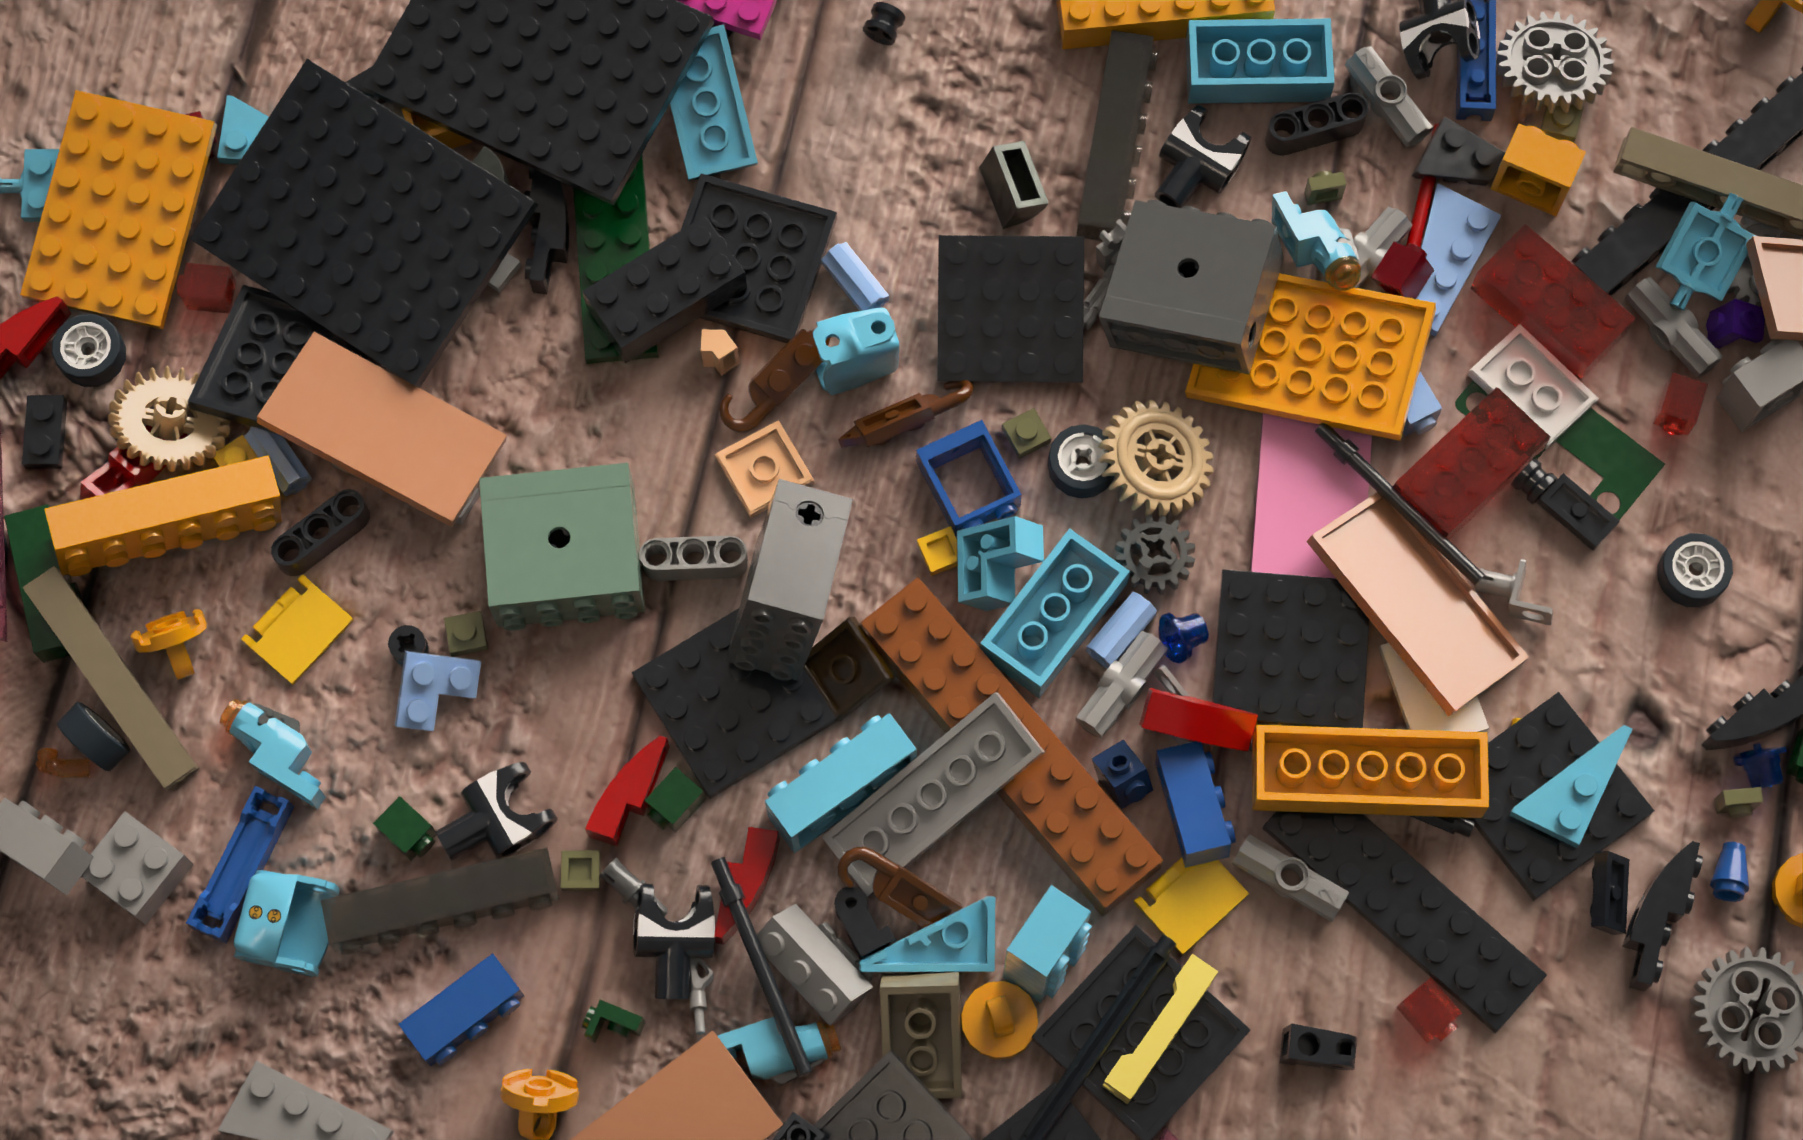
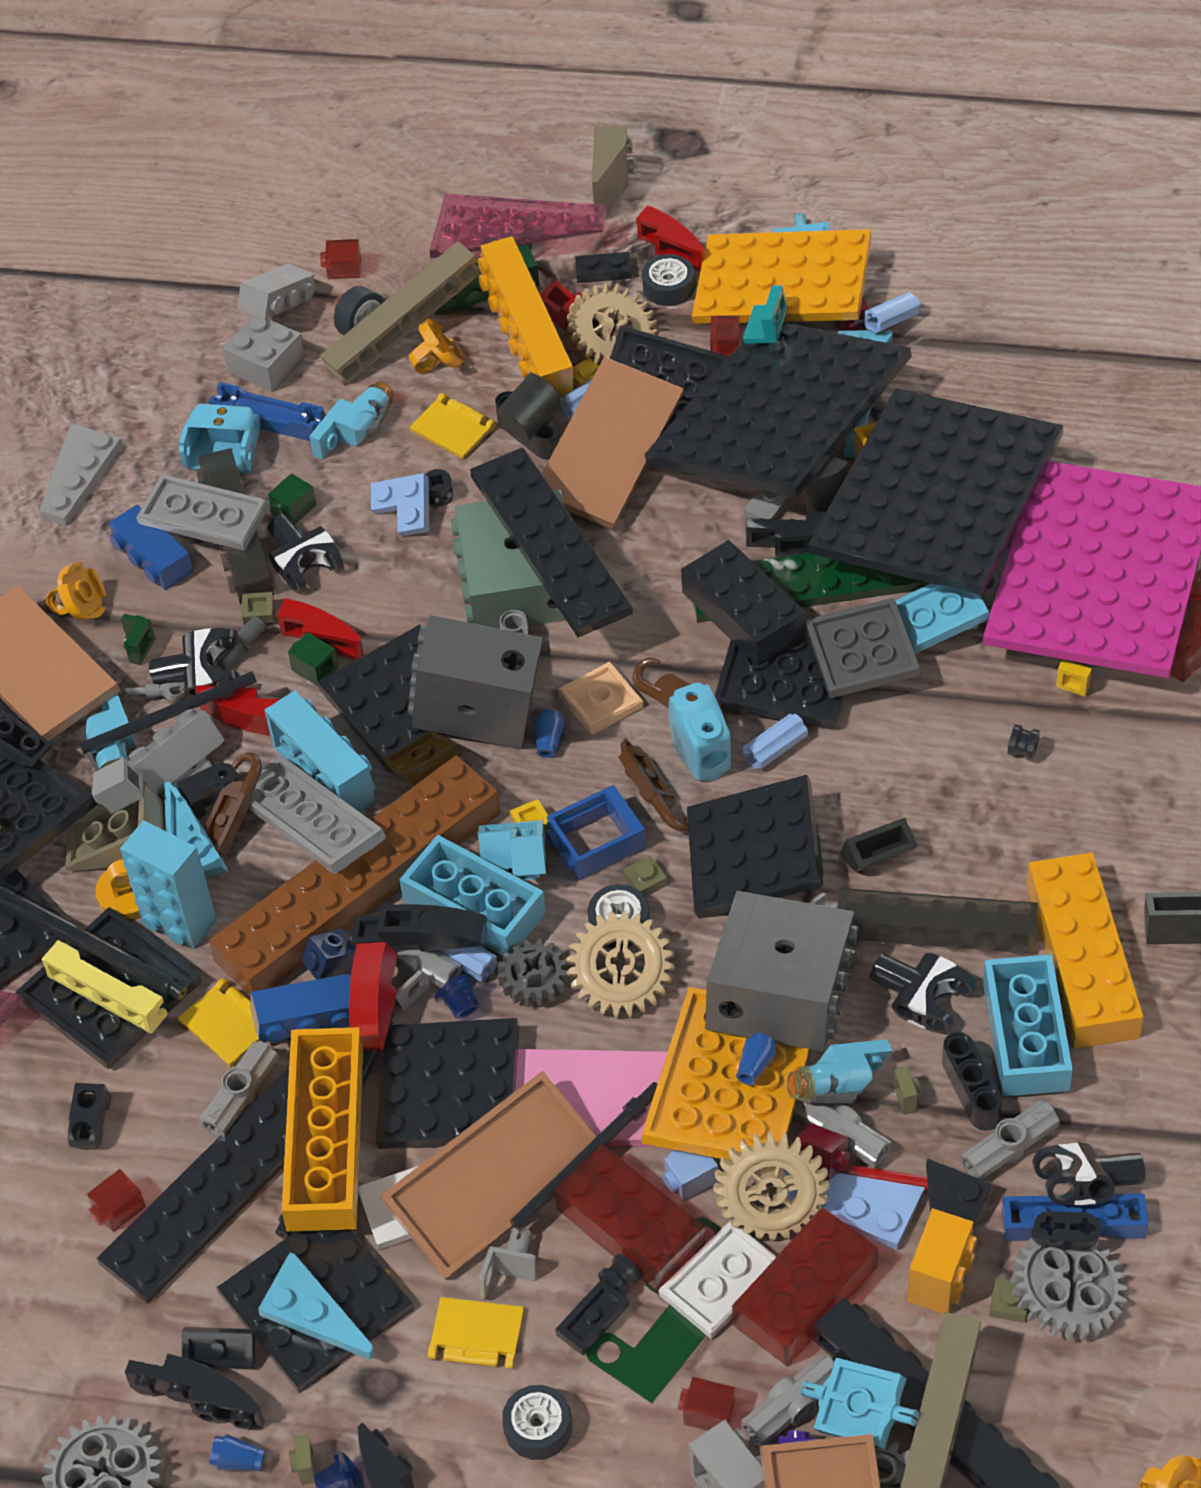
camera: 90 degrees right, 20 degrees down
olive plate [444,611,489,657] -> none
light nougat piece [701,329,740,376] -> none
none -> light grey brick [92,757,143,813]
none -> light grey tile [136,474,269,551]
none -> black slope [350,904,487,952]
none -> yellow piece [428,1297,524,1369]
none -> black plate [470,447,633,638]
none -> pearl dark grey brick [498,372,561,441]
none -> tan gear [713,1131,830,1241]
none -> blue cone [736,1033,777,1085]
none -> teal panel [743,285,788,344]
none -> dark grey plate [806,598,920,698]
none -> light blue axle [863,292,921,334]
none -> black beam [1031,1211,1102,1250]

